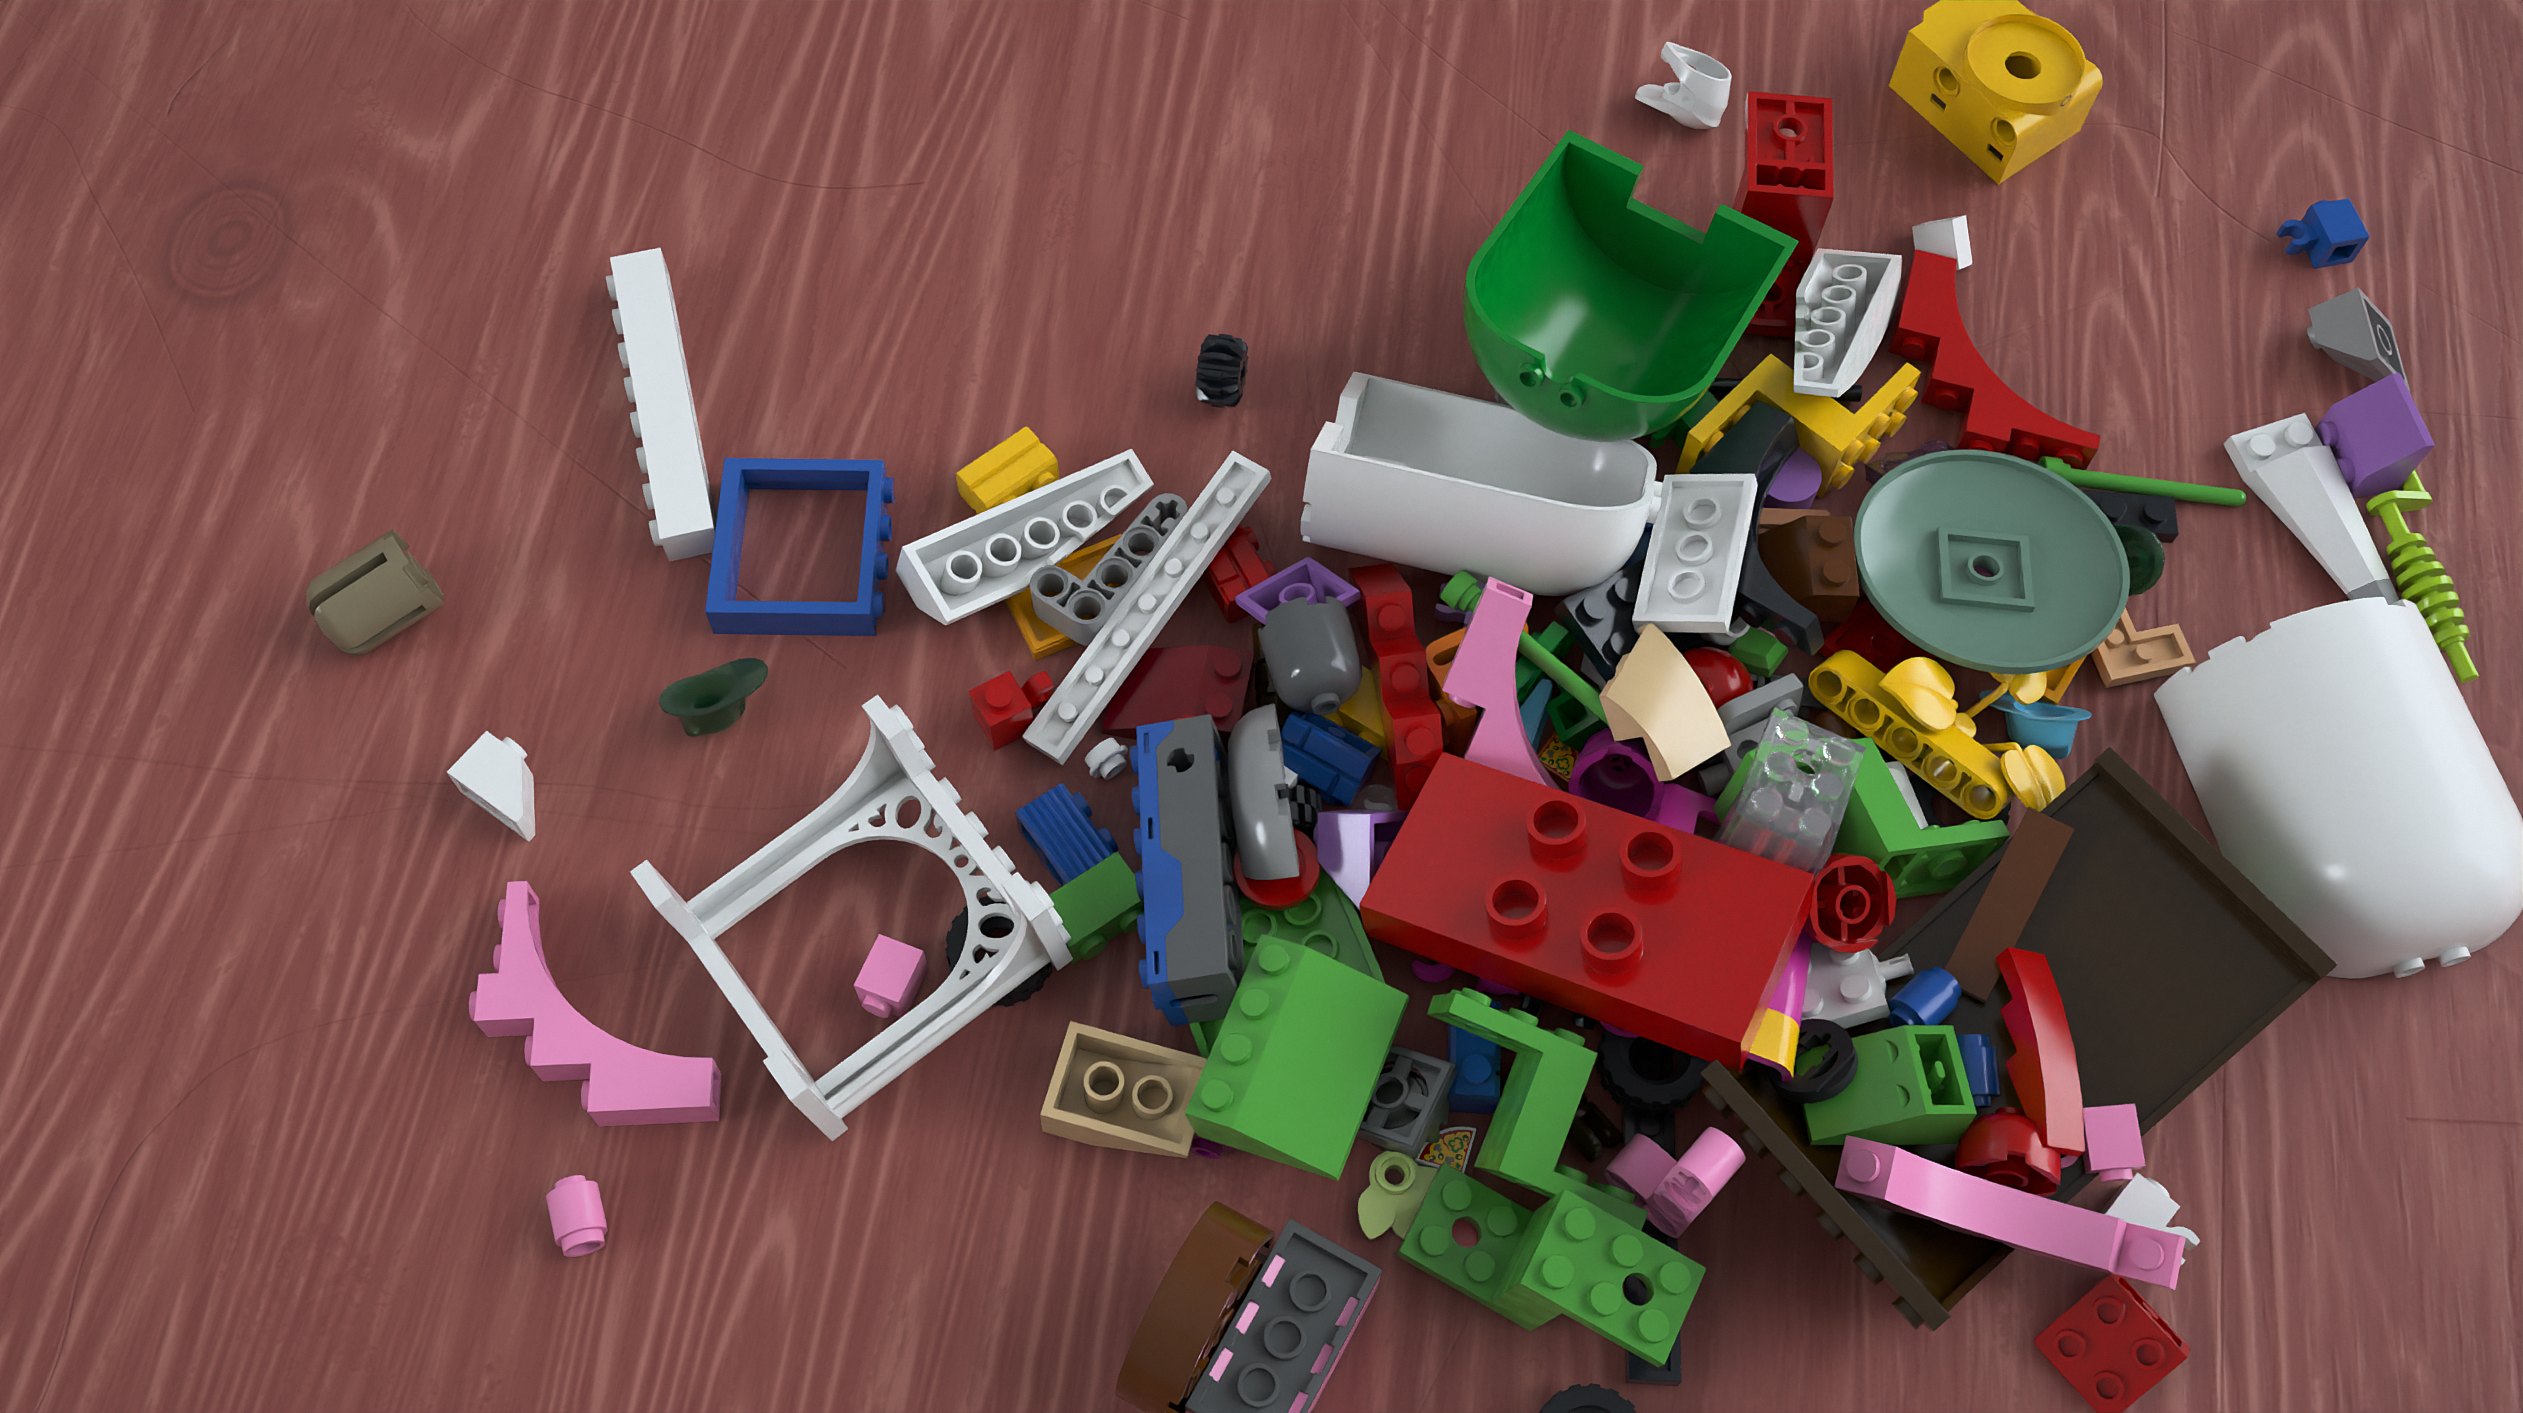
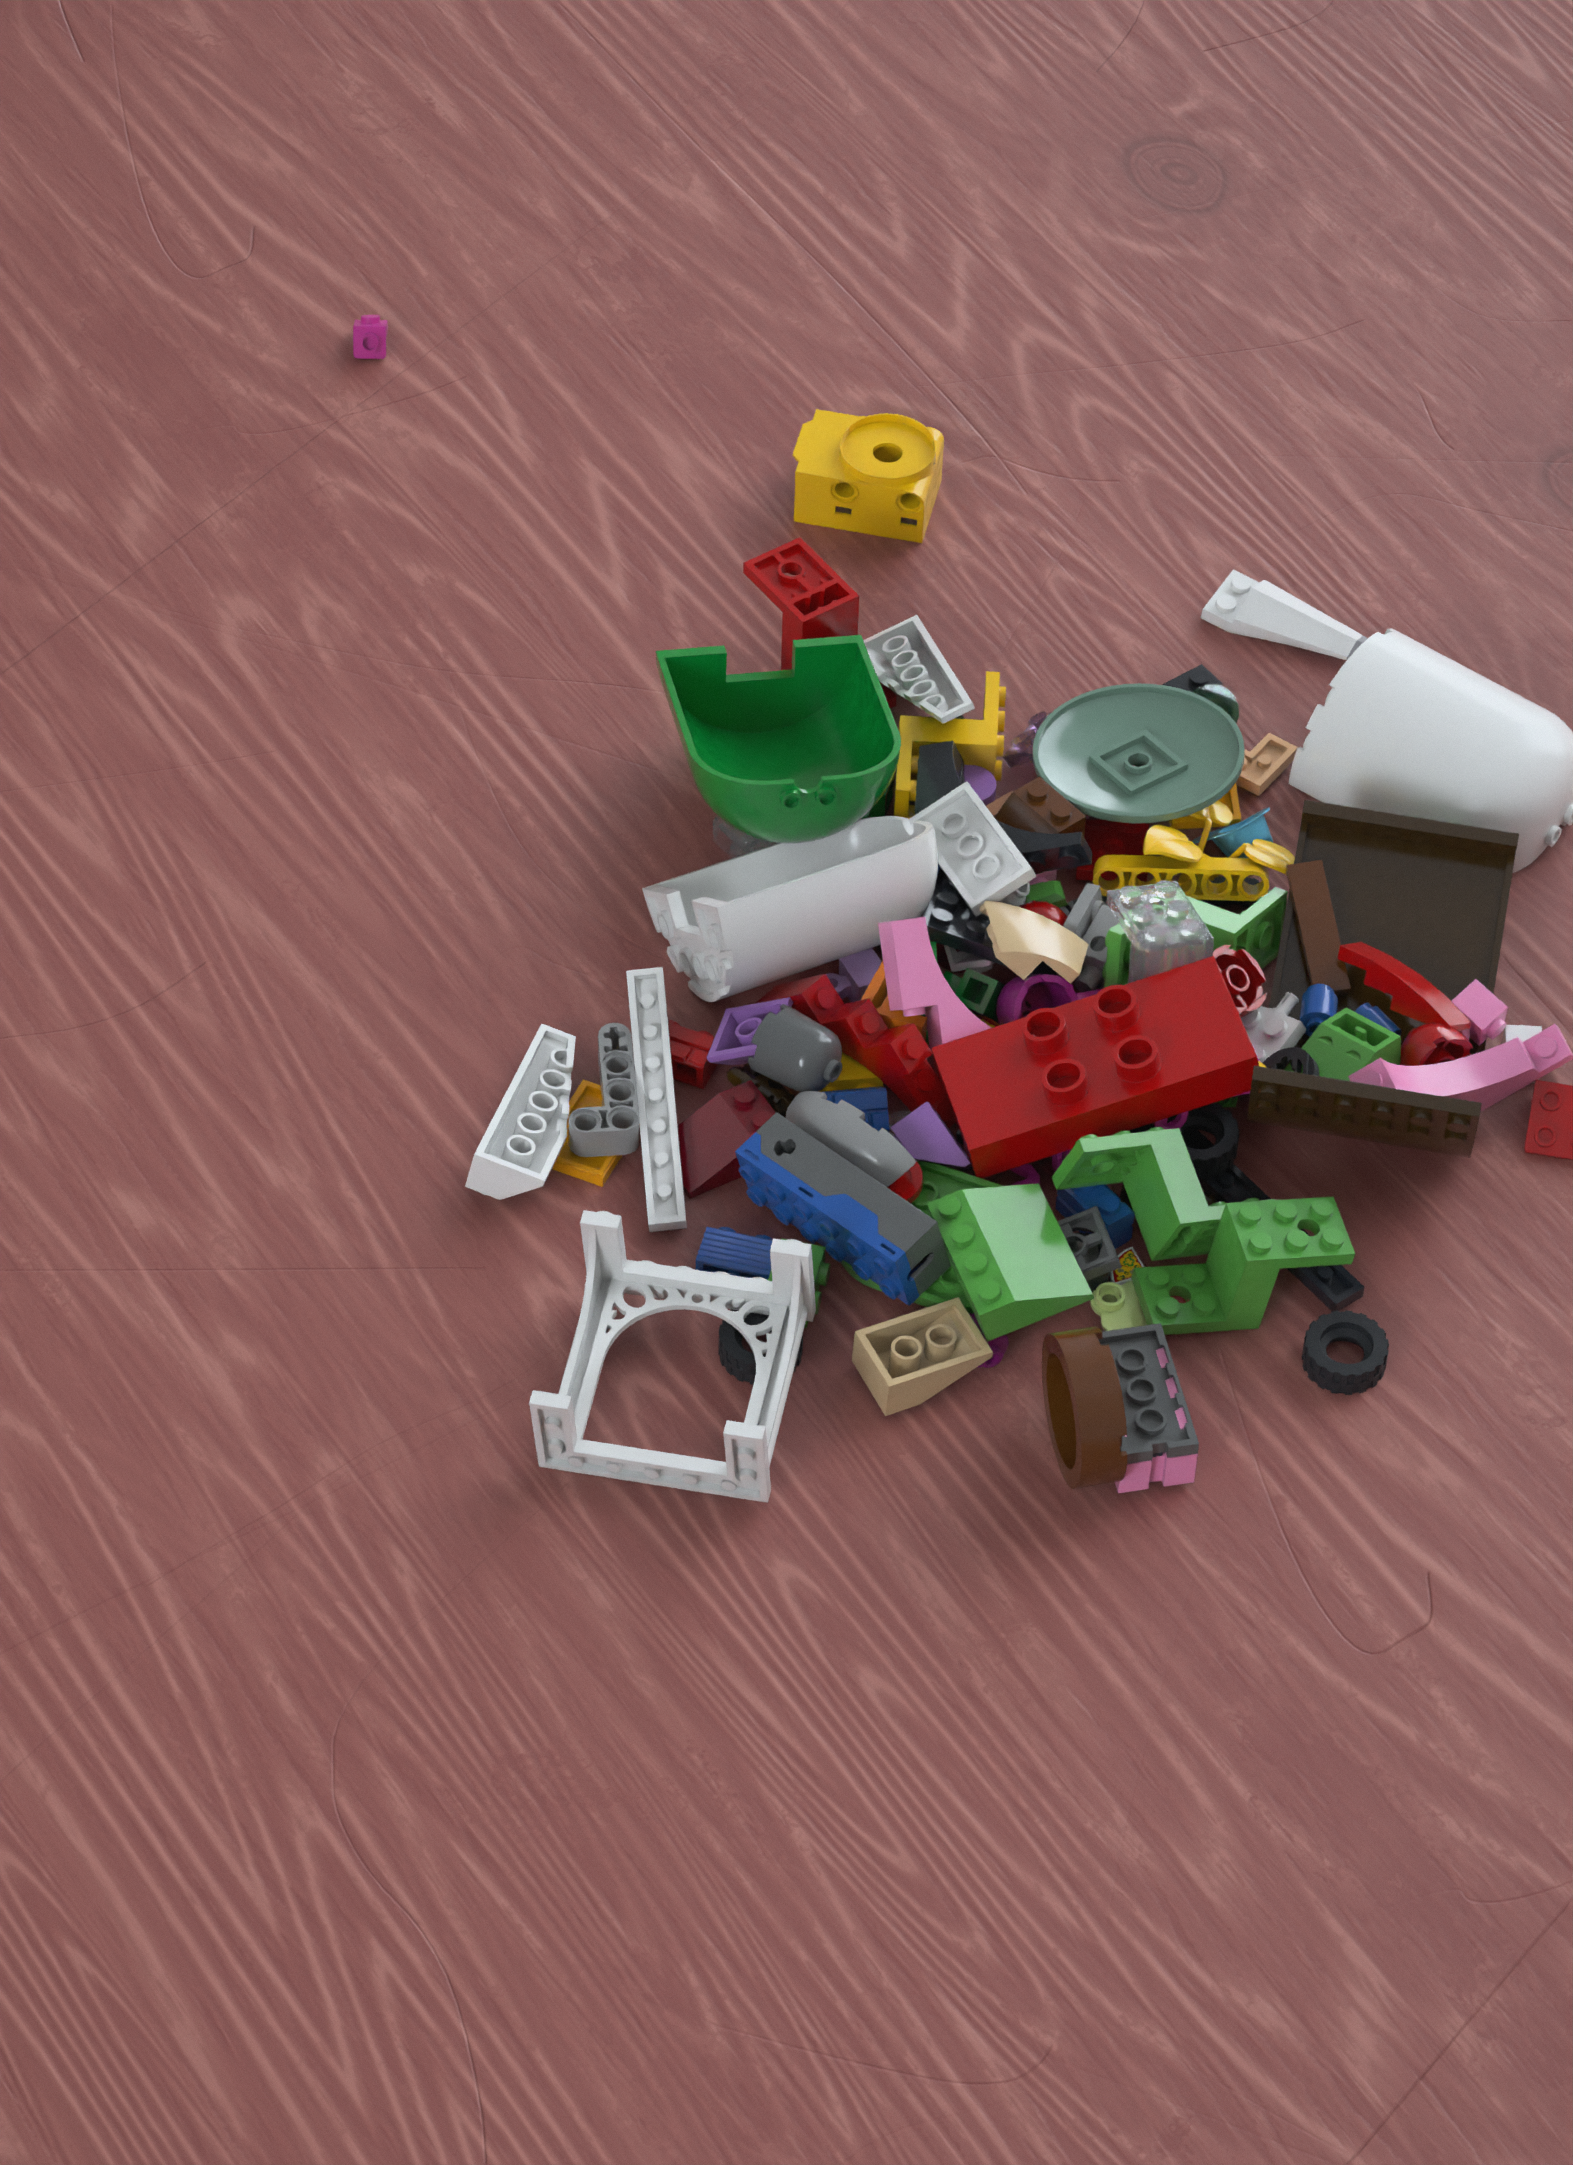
camera: 40 degrees left, 15 degrees down
dark tan cylinder [306,529,445,656] -> none
white slope [447,731,535,842] -> none
bright pink arch [469,881,722,1127] -> none
bright pink brick [546,1175,608,1257] -> none
white brick [606,248,716,562] -> none
clear green piece [659,658,768,737] -> none
blue window [705,458,895,636] -> none
bright pink brick [854,934,929,1018] -> none
yellow brick [955,426,1059,515] -> none
red brick [969,670,1054,751] -> none
white plate [1084,738,1128,780] -> none
black gear [1195,333,1249,408] -> none
bright green piece [1440,570,1609,726] -> none
bright pink beam [1603,1127,1746,1238] -> none
white helmet [1635,42,1731,129] -> none
red arch [1888,249,2100,470] -> none
white panel [1912,215,1972,270] -> none
bright green piece [2037,456,2246,507] -> none
blue brick [2276,198,2370,269] -> none
light grey slope [2307,288,2410,392] -> none
medium lavender slope [2315,373,2435,499] -> none
lime piece [2366,470,2479,683] -> none

